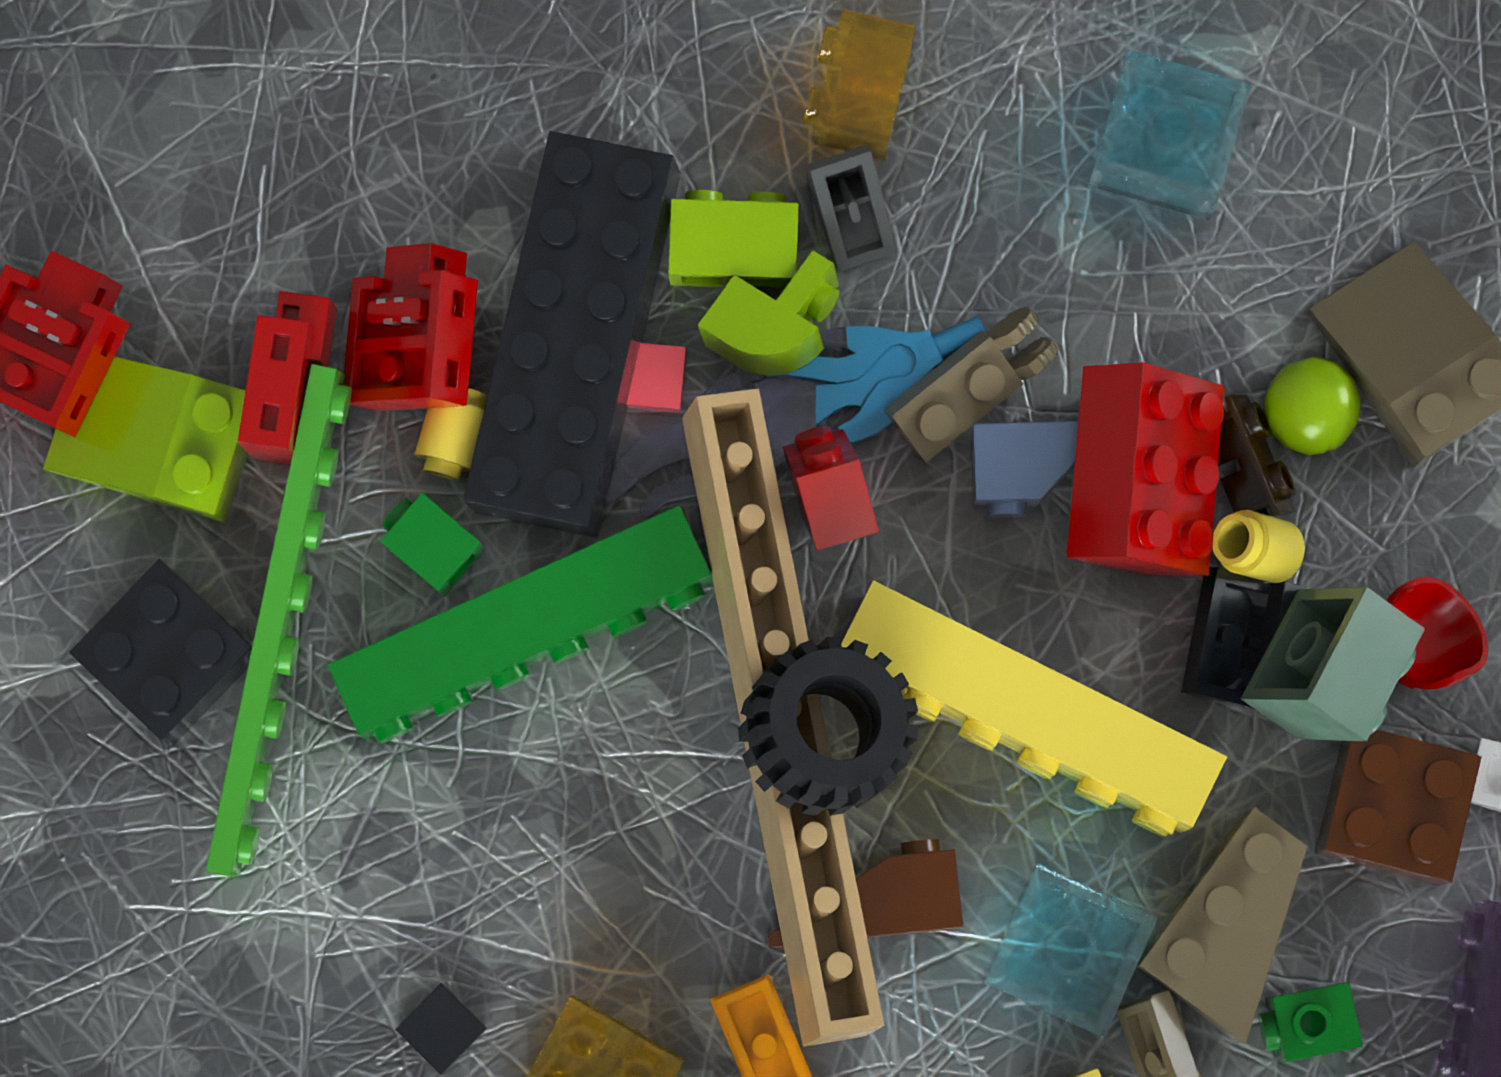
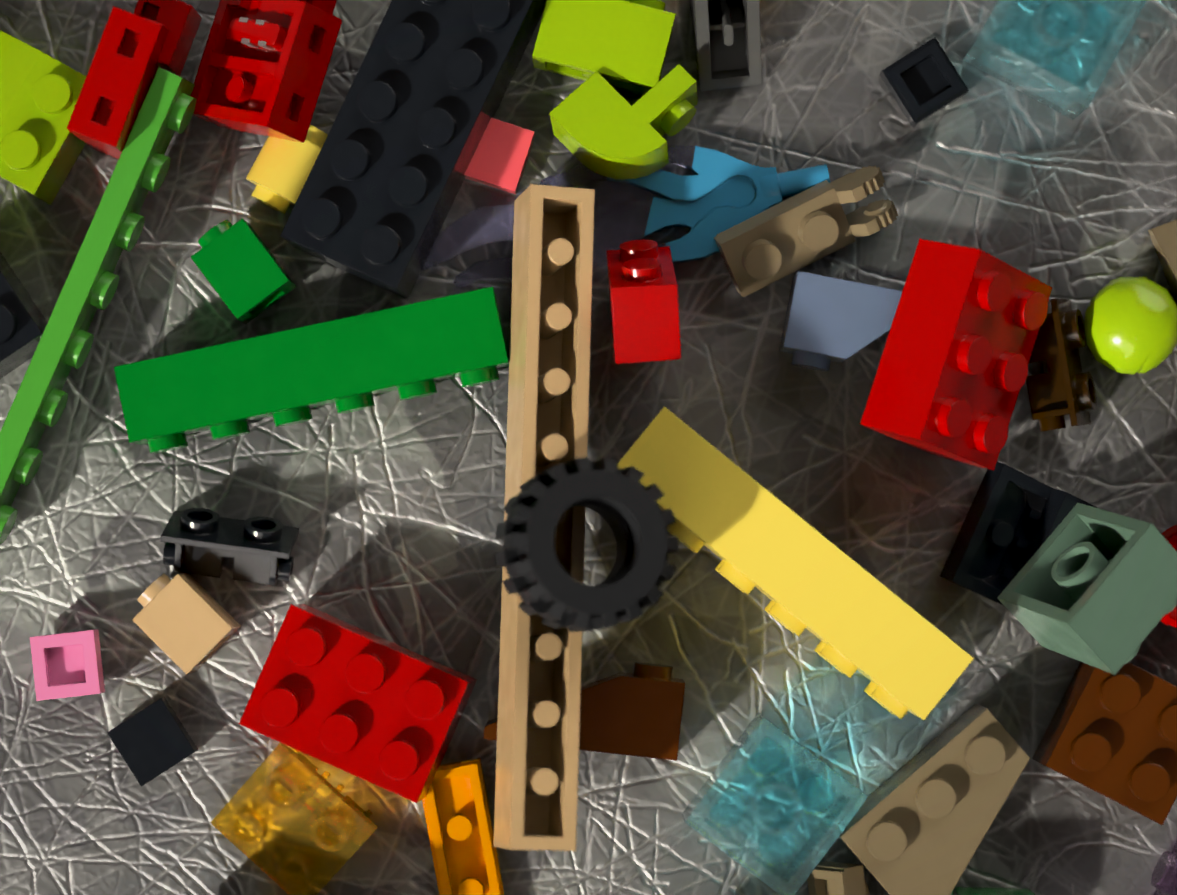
camera: 10 degrees right, 5 degrees up
light yellow brick [1212,510,1305,583] -> none
none -> bright pink plate [30,629,105,701]
none -> tan brick [132,573,241,675]
none -> black hinge [160,508,299,586]
none -> red brick [239,604,477,803]
none -> black tile [879,37,969,127]

